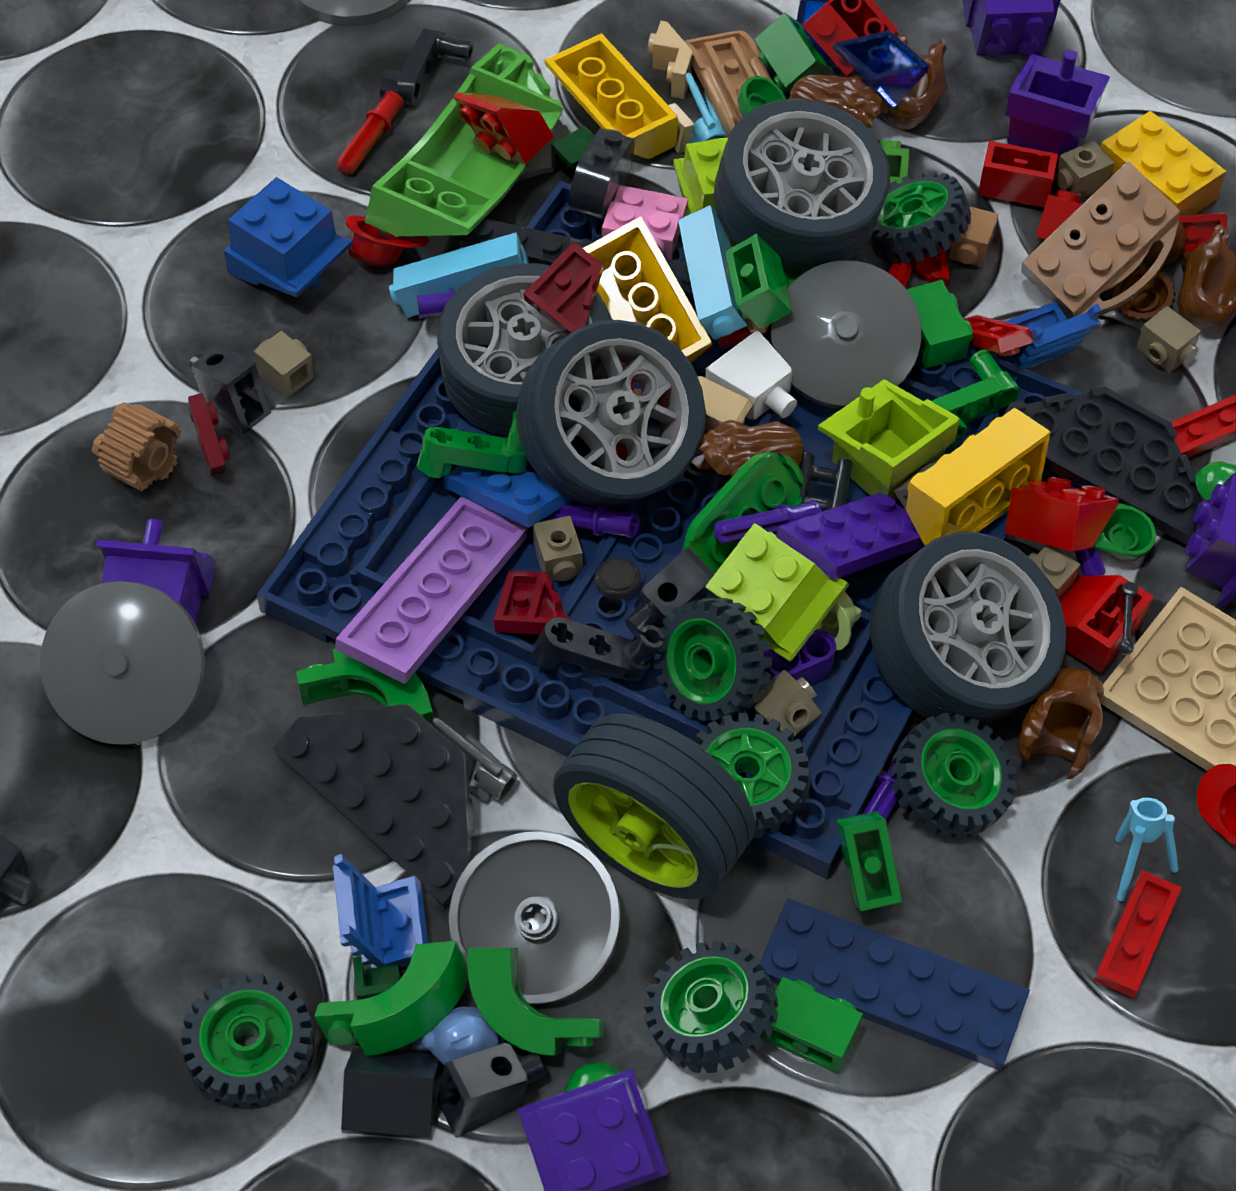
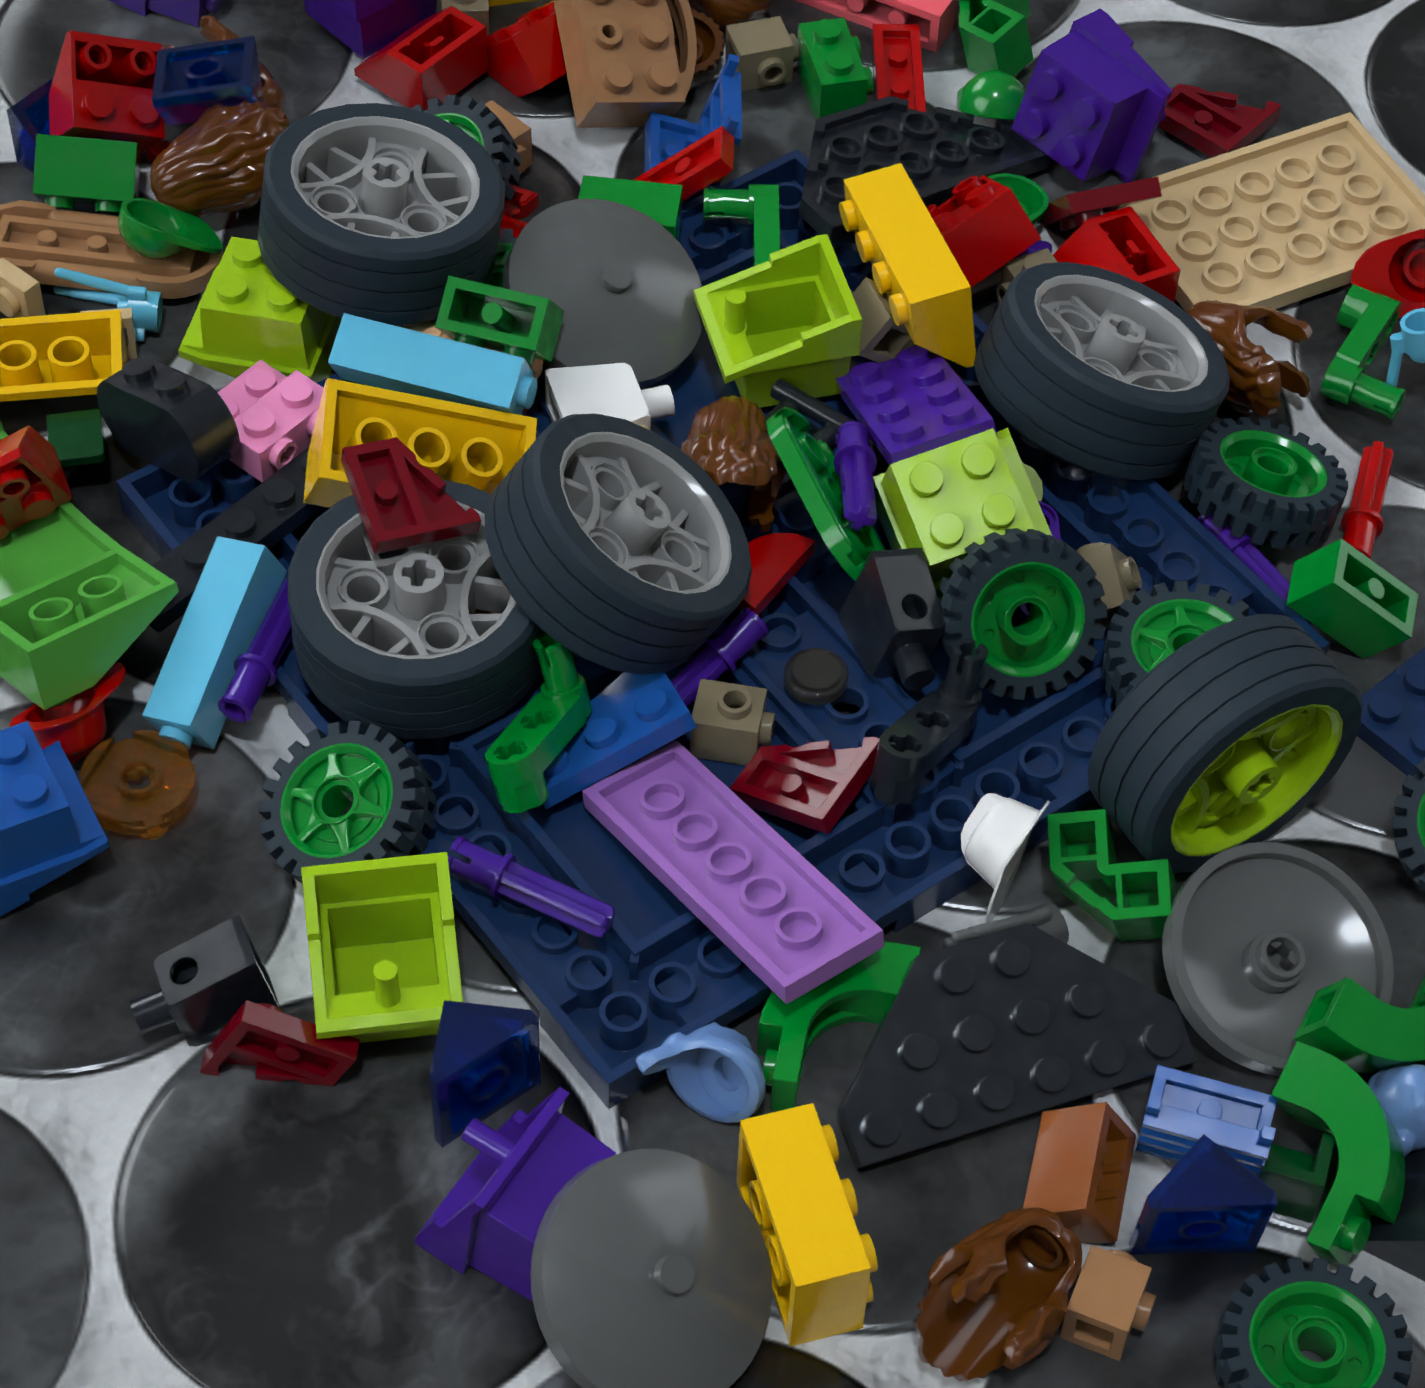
camera: 65 degrees left, 5 degrees down
medium nougat brick [92,402,182,492] -> none
dark tan brick [254,331,315,398] -> none
black hinge [1118,582,1138,655] -> none
none -> clear orange plate [80,730,197,840]
none -> wheel [259,721,436,884]
none -> lime piece [301,852,465,1043]
none -> clear blue slope [430,1000,541,1148]
none -> dark purple axle [447,836,615,938]
none -> medium blue hat [635,1022,766,1124]
none -> yellow brick [736,1103,878,1347]
none -> red tile [738,533,815,615]
none -> green brick [796,18,874,120]
none -> reddish brown hair [915,1207,1082,1382]
none -> white piece [961,793,1050,922]
none -> dark orange brick [1023,1102,1136,1243]
none -> dark red wing [1042,177,1162,231]
none -> green brick [1047,809,1177,942]
none -> medium nougat brick [1060,1245,1156,1361]
none -> clear blue slope [1129,1134,1277,1255]
none -> green beam [1320,284,1406,420]
none -> red axle [1341,441,1394,560]

